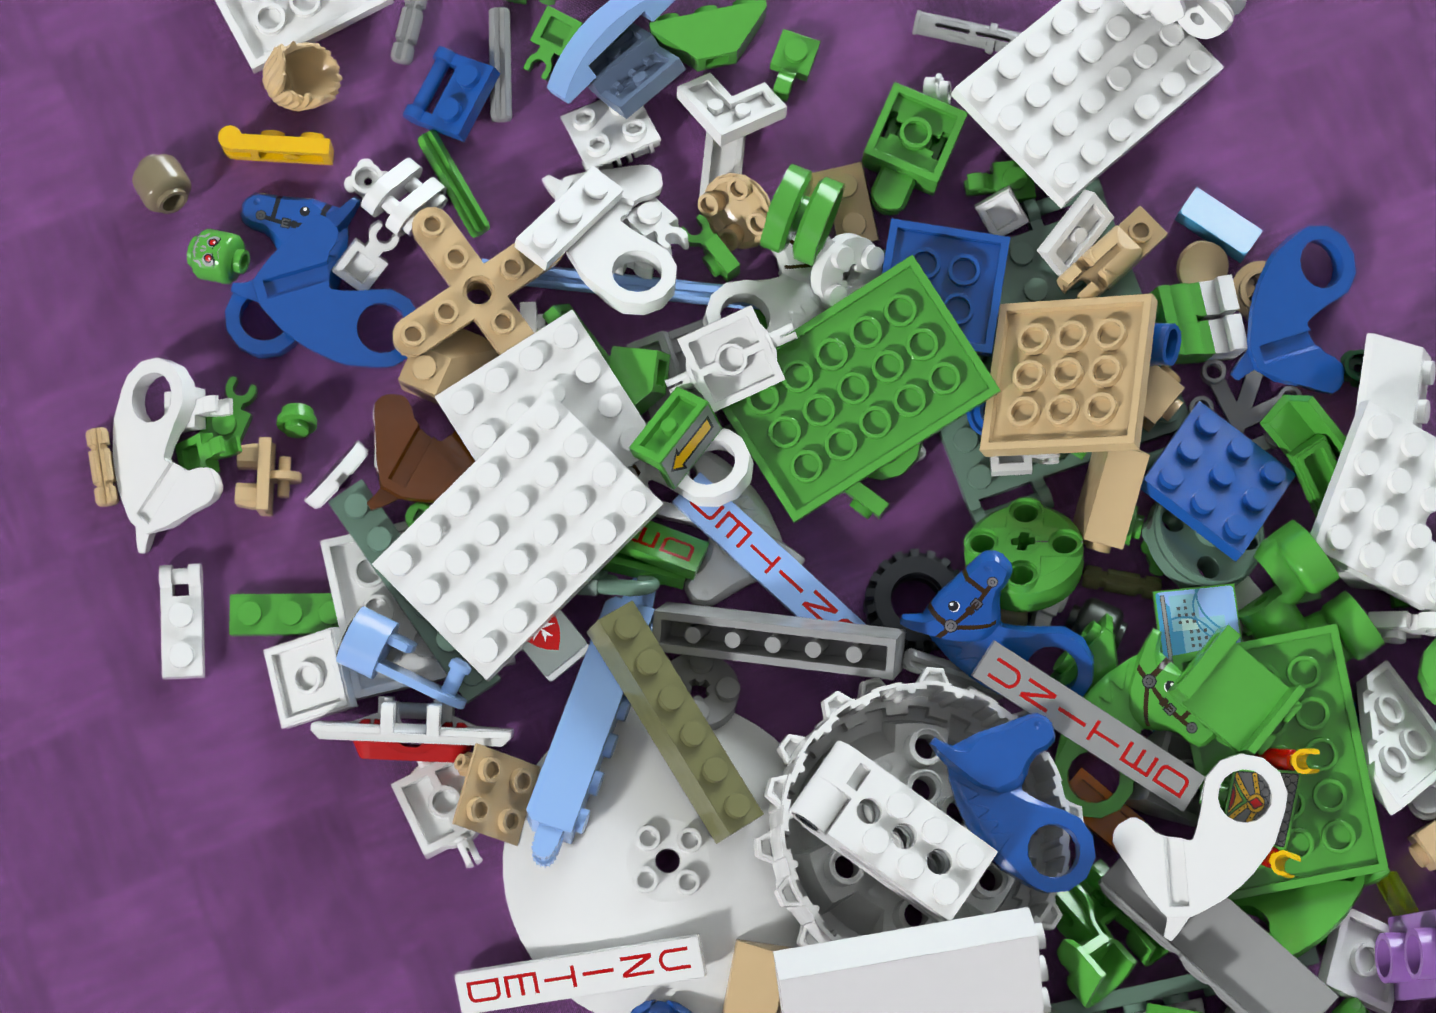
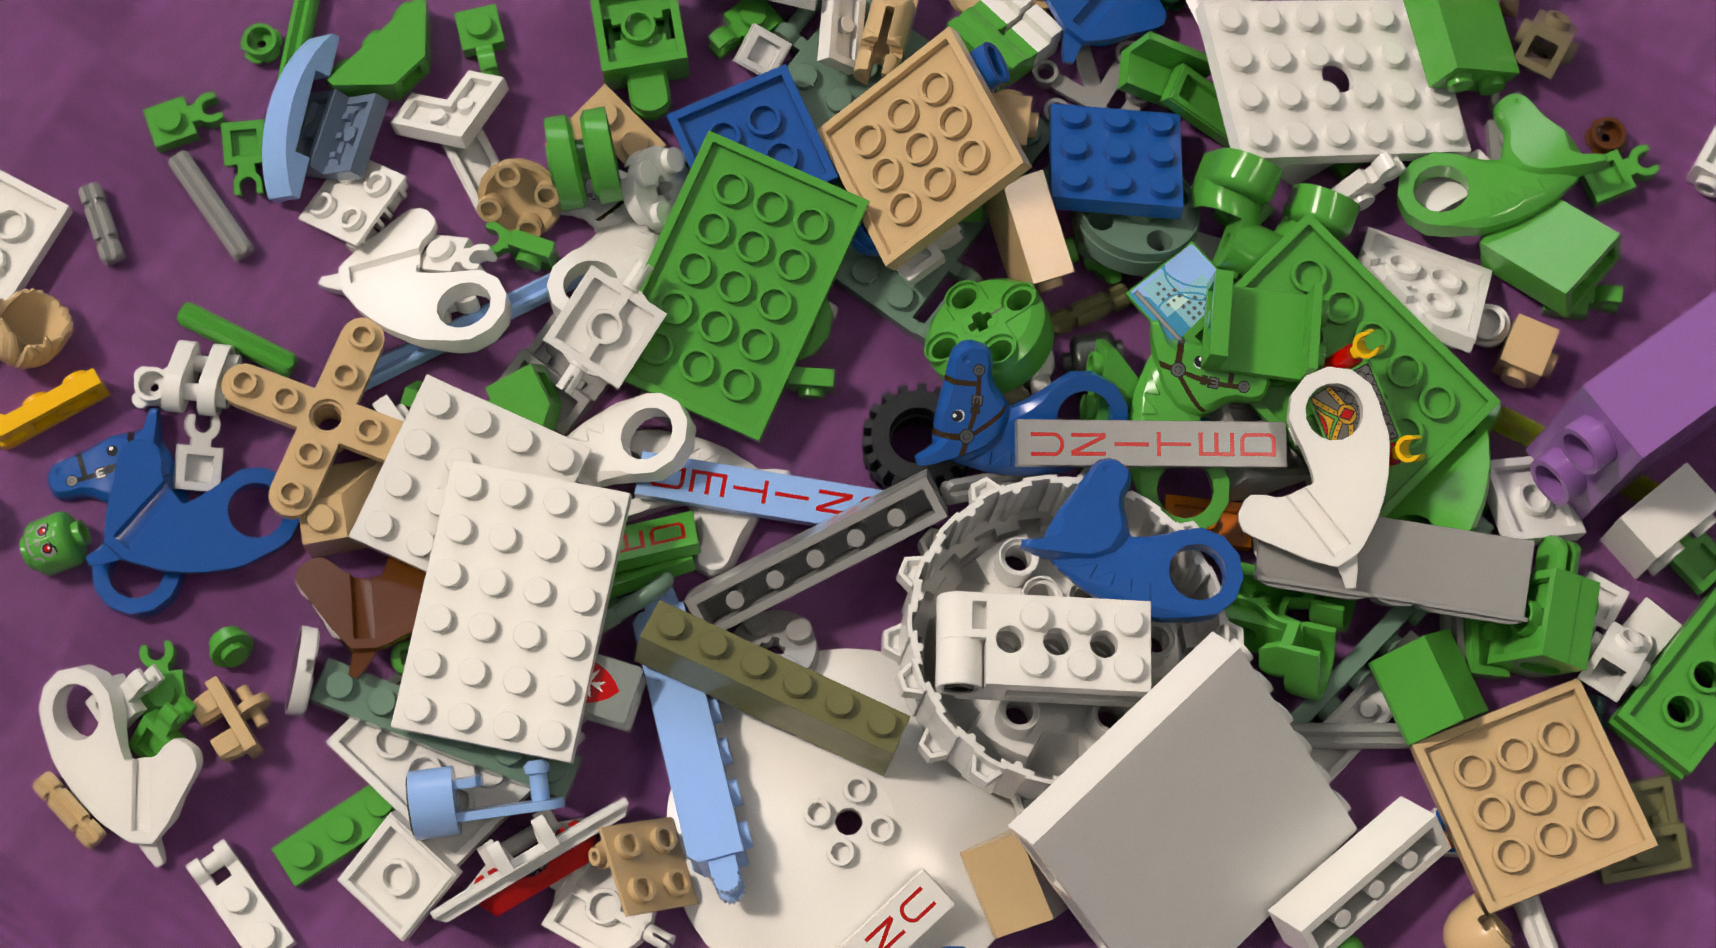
camera: 30 degrees left, 5 degrees down
blue plate [402,46,500,142] -> none
white plate [514,166,624,271] -> none
bright green panel [629,386,722,490] -> none

